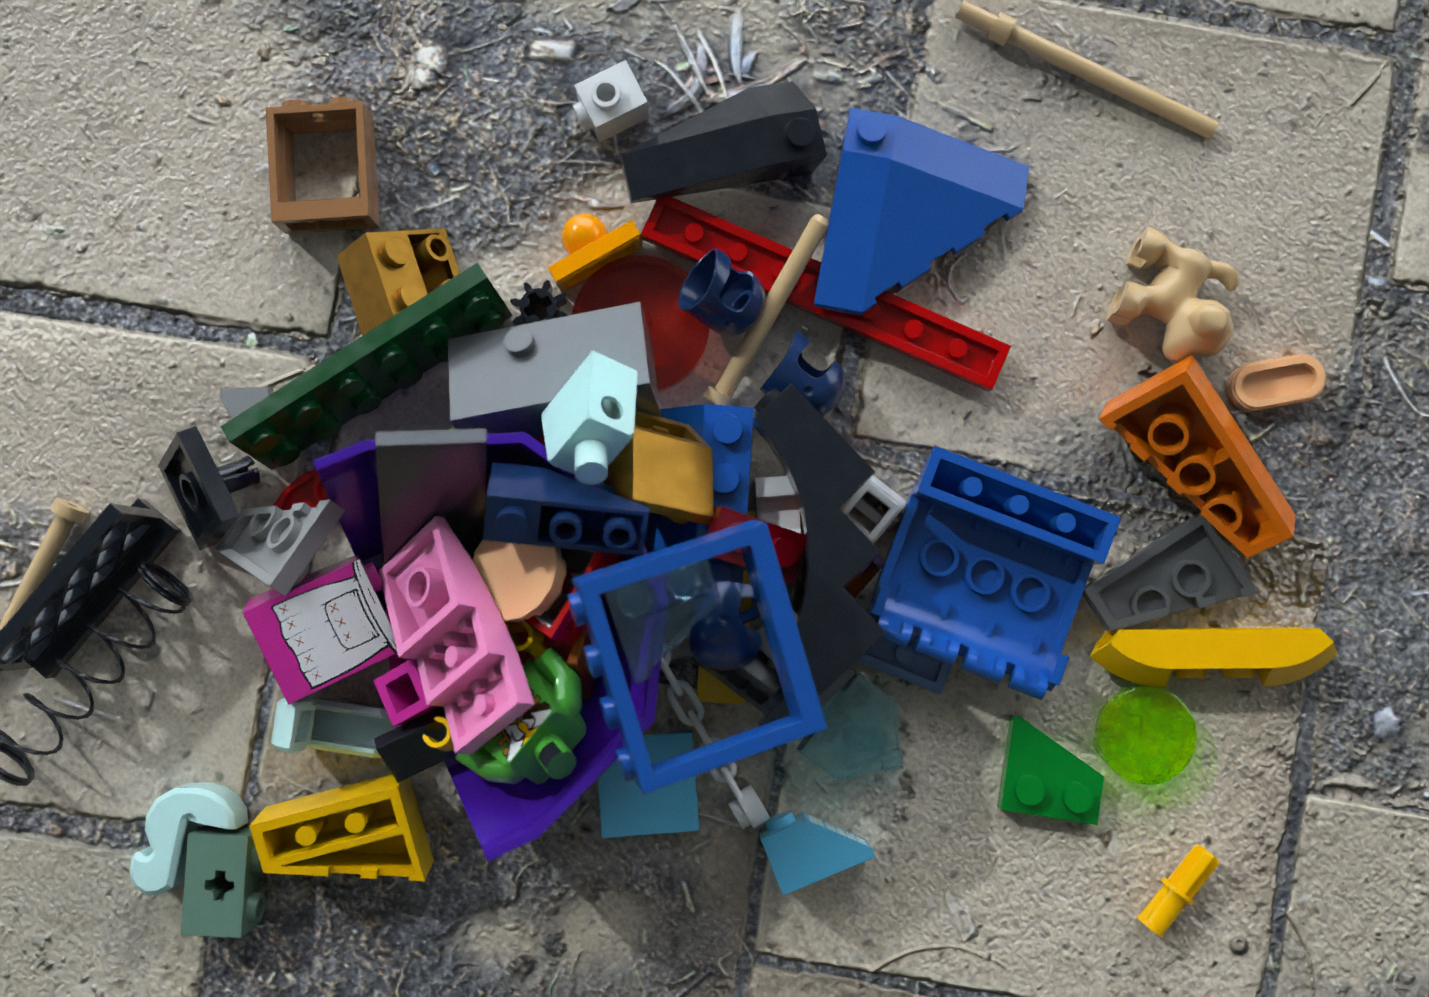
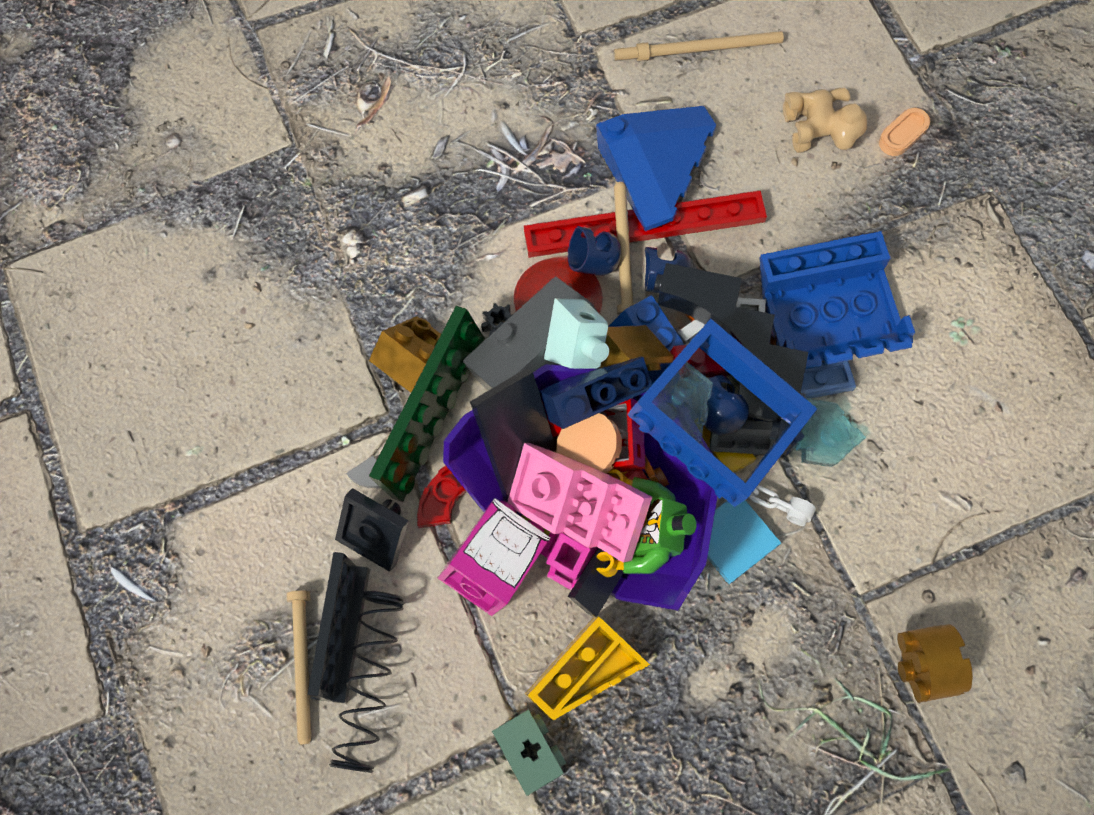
camera: 25 degrees left, 15 degrees down
light aqua animal [130,782,248,896] -> none
light grey wing [215,500,346,596] -> none
medium nougat window [266,97,380,234] -> none
light aqua animal [271,696,396,758] -> none
light orange tile [548,213,643,292] -> none
white brick [572,60,649,143] -> none
black wedge [620,81,827,204] -> none
medium azure slope [759,810,875,895] -> none
green wing [997,715,1104,825] -> none
dark grey wing [1082,512,1259,631] -> none
yellow brick [1090,627,1337,687] -> none
clear neon green tile [1093,685,1197,785] -> none
orange wedge [1098,355,1296,558] -> none
yellow axle [1136,844,1219,938] -> none

